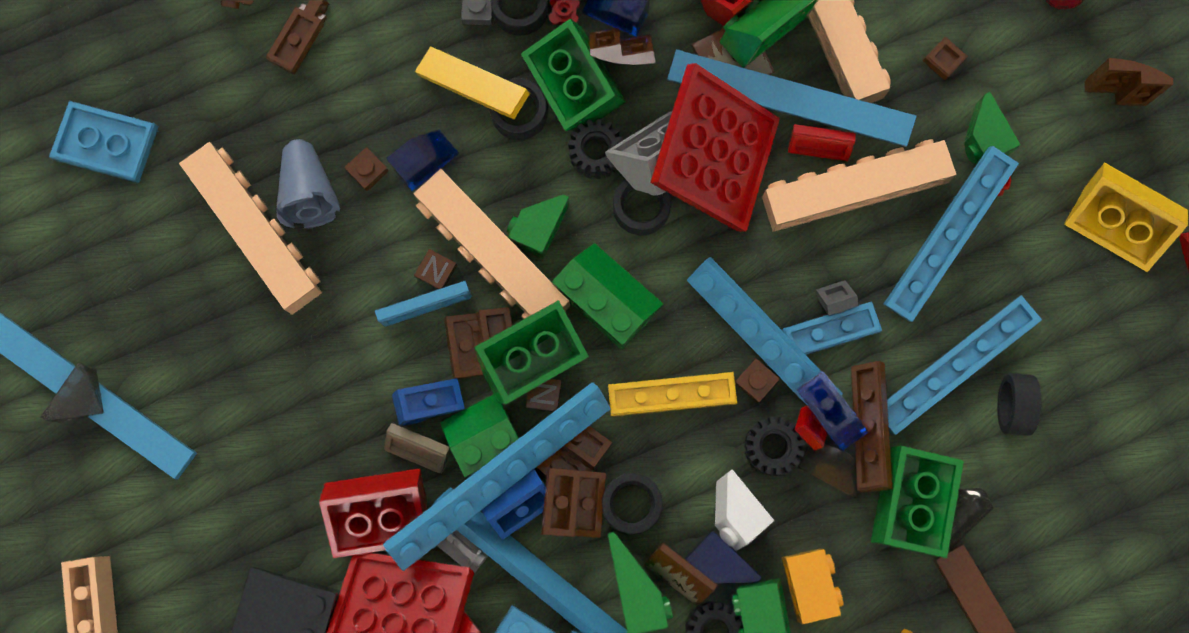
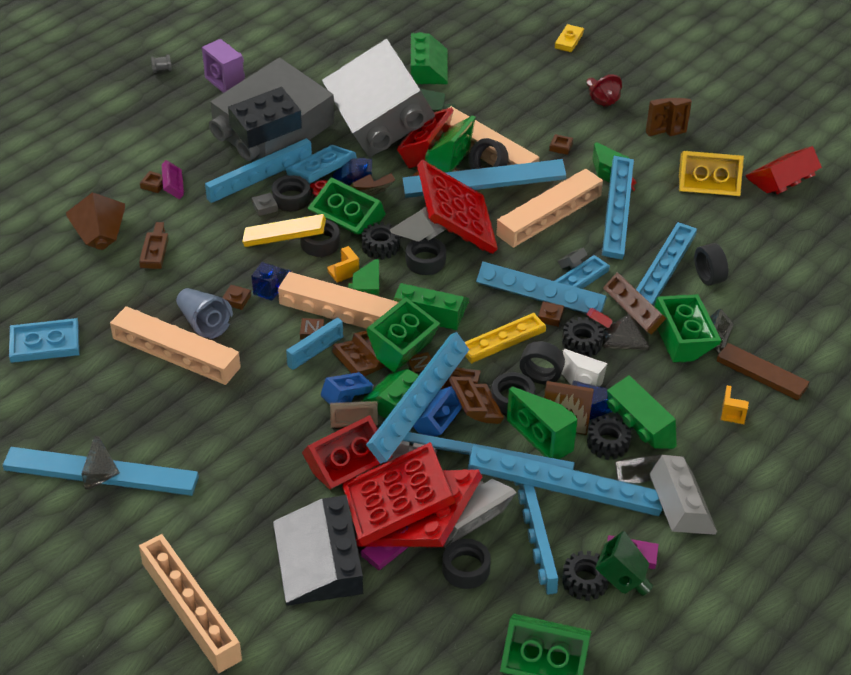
camera: 30 degrees left, 35 degrees down
light orange brick [781,549,843,624] -> none
red tile [788,124,856,161] -> none
clear blue slope [797,371,869,451] -> none
none -> light orange panel [327,246,359,283]
none -> black tyre [469,138,509,169]
none -> black tyre [519,341,565,384]

